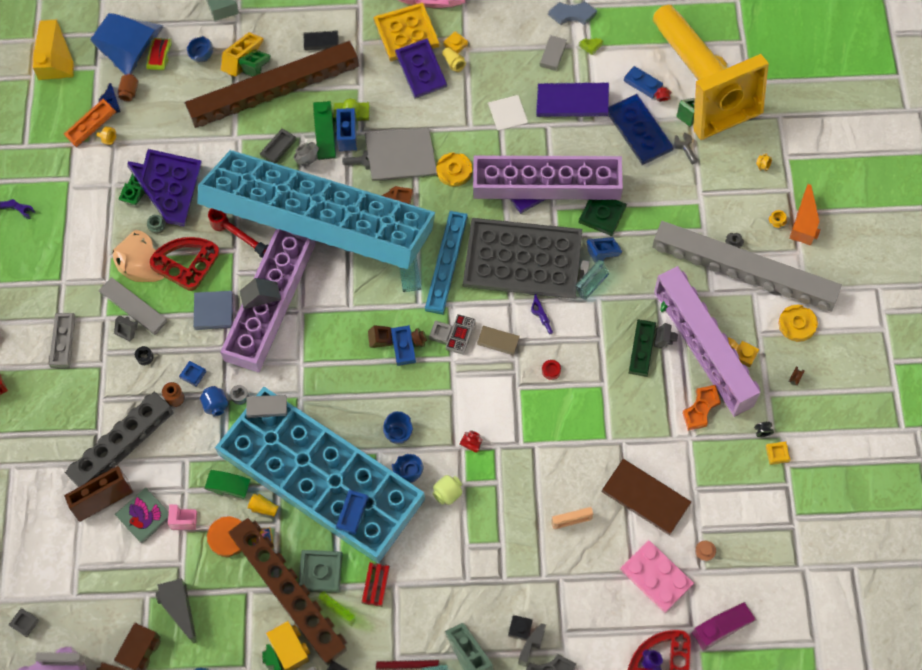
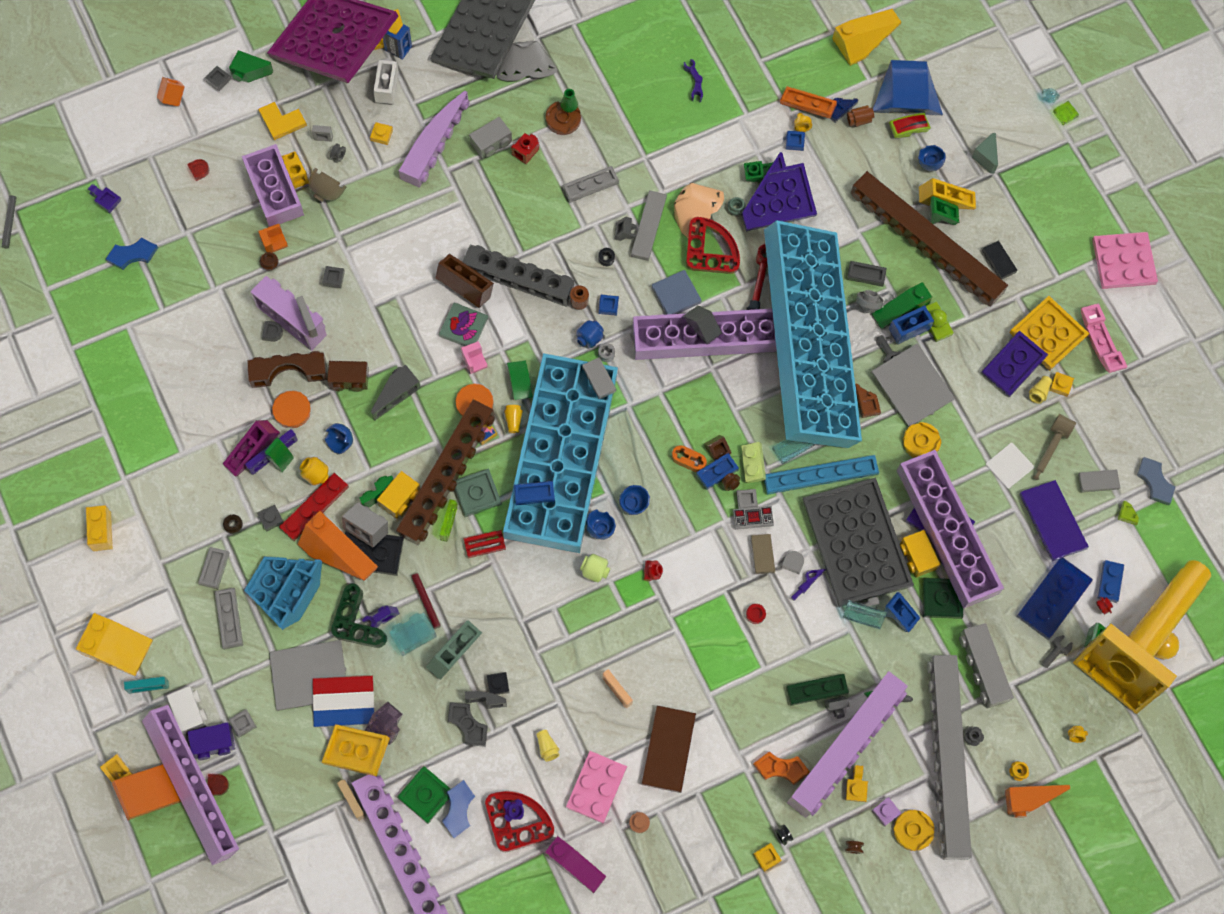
camera: 60 degrees right, 5 degrees up
none -> light yellow cone [536,730,560,762]
none -> orange beam [672,445,707,472]
none -> yellowish green plate [741,442,766,484]
none -> light grey tile [781,551,804,574]
none -> blue tile [786,131,805,151]
none -> lavender plate [872,797,901,826]
none -> yellow brick [900,530,940,578]
none -> light grey brick [959,623,1014,709]
none -> dark tan piece [1033,413,1077,480]

